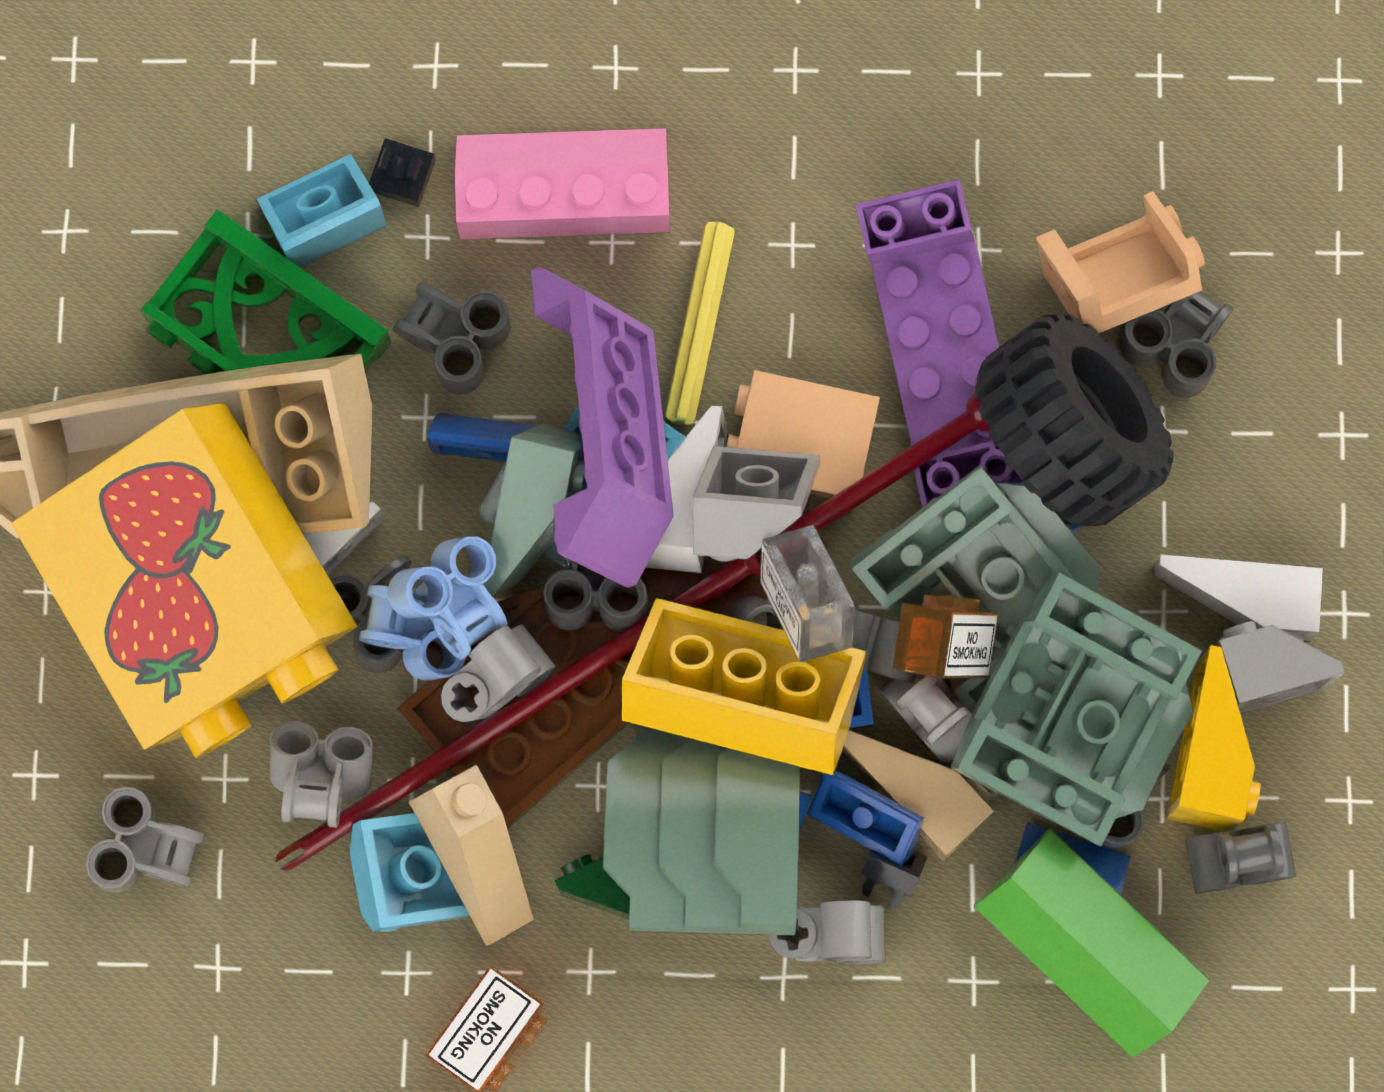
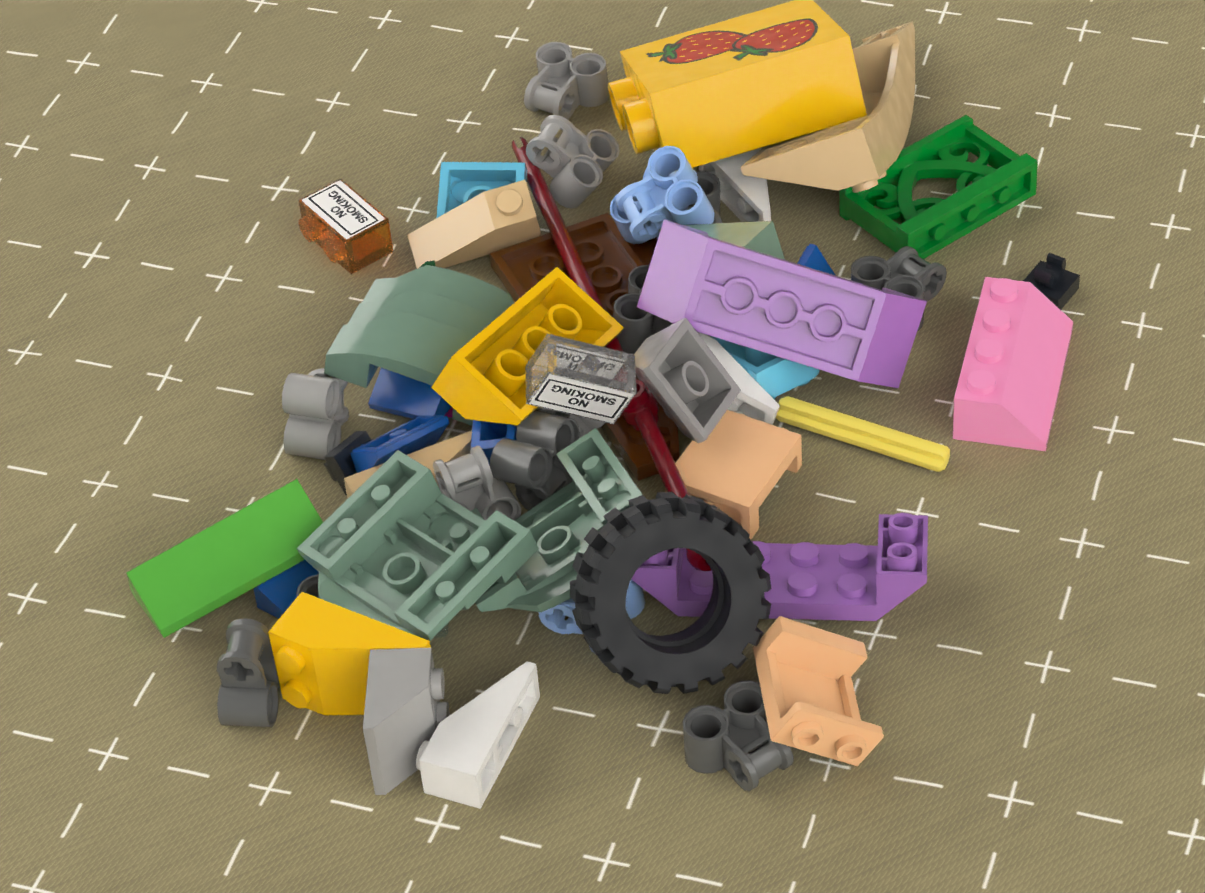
camera: 110 degrees right, 35 degrees down
medium azure slope [256,154,387,268] -> none
light grey piece [441,624,556,722] -> none
clear orange brick [892,594,998,678] -> none

